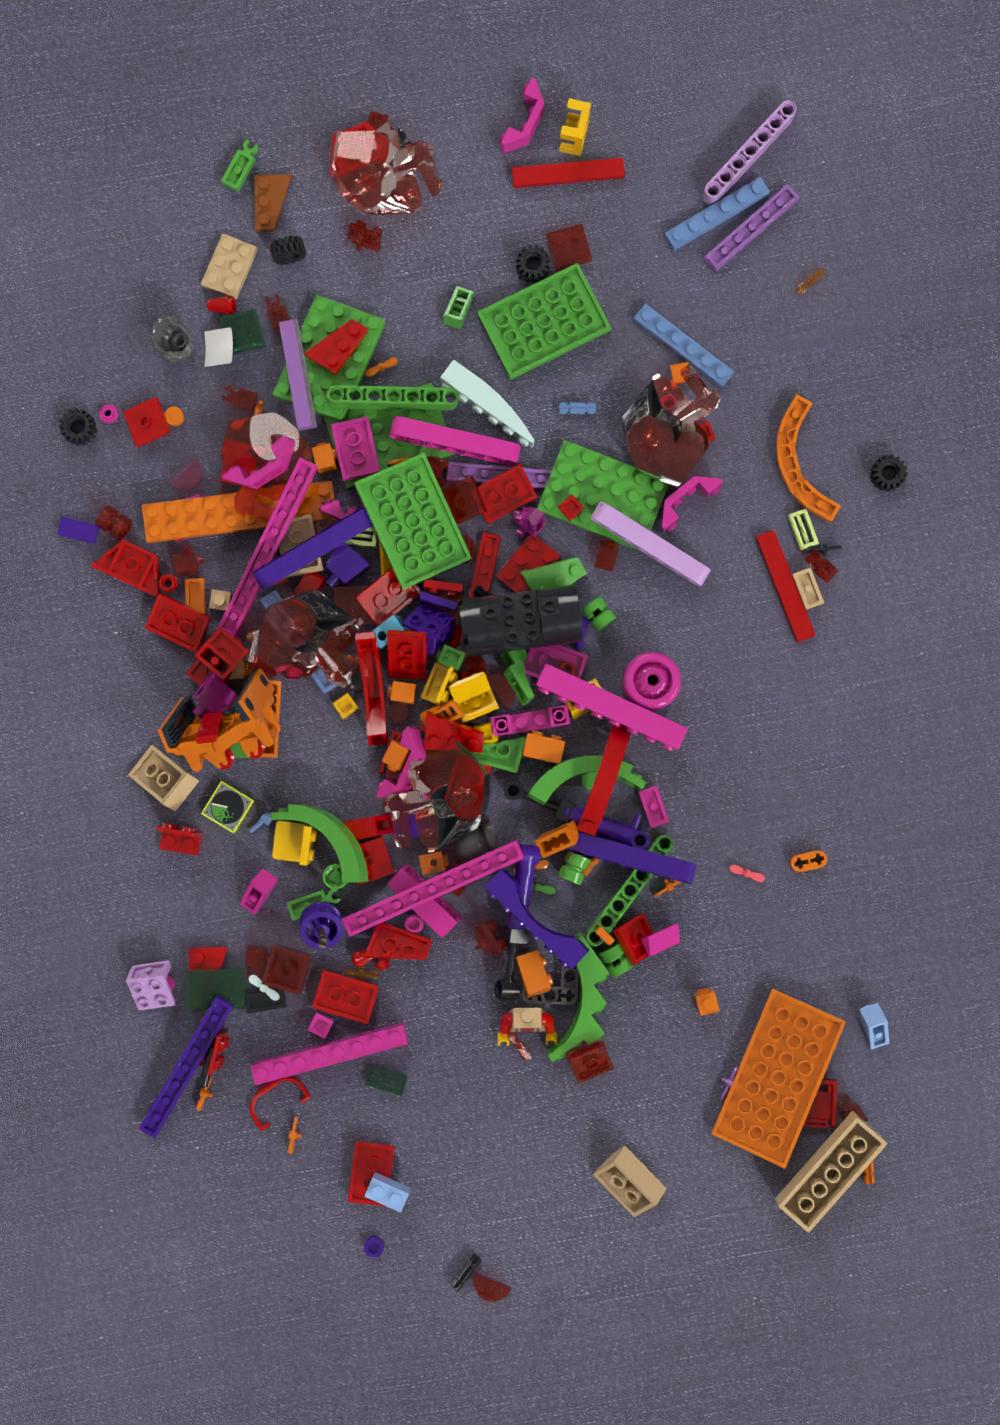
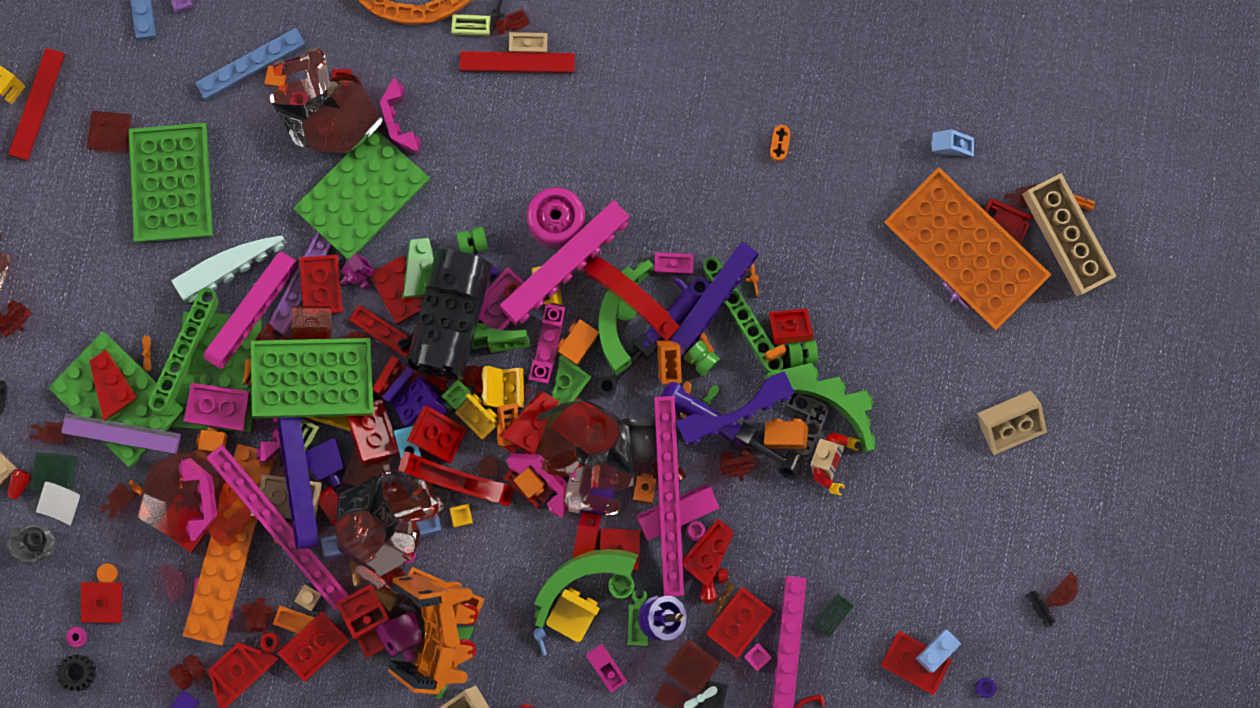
camera: 75 degrees left, 5 degrees down
red tile [196,711,225,744] -> none
tile [201,781,255,834] -> none
orange brick [388,681,417,705] -> none
bright green slope [444,286,474,329] -> none
yellow plate [474,722,499,745] -> none
clear red plate [487,674,515,709] -> none
clear red piece [508,1031,531,1061] -> none
black tyre [516,245,550,283] -> none
red tile [557,494,584,522] -> none
medium blue axle [559,402,596,414] -> none
clear red plate [566,1039,614,1084] -> none
lavender beam [590,501,711,587] -> none
clear red bracket [594,540,619,572] -> none
dark pink slope [641,923,680,957] -> none
orange brick [693,988,720,1016] -> none
coral piece [729,865,765,882] -> none

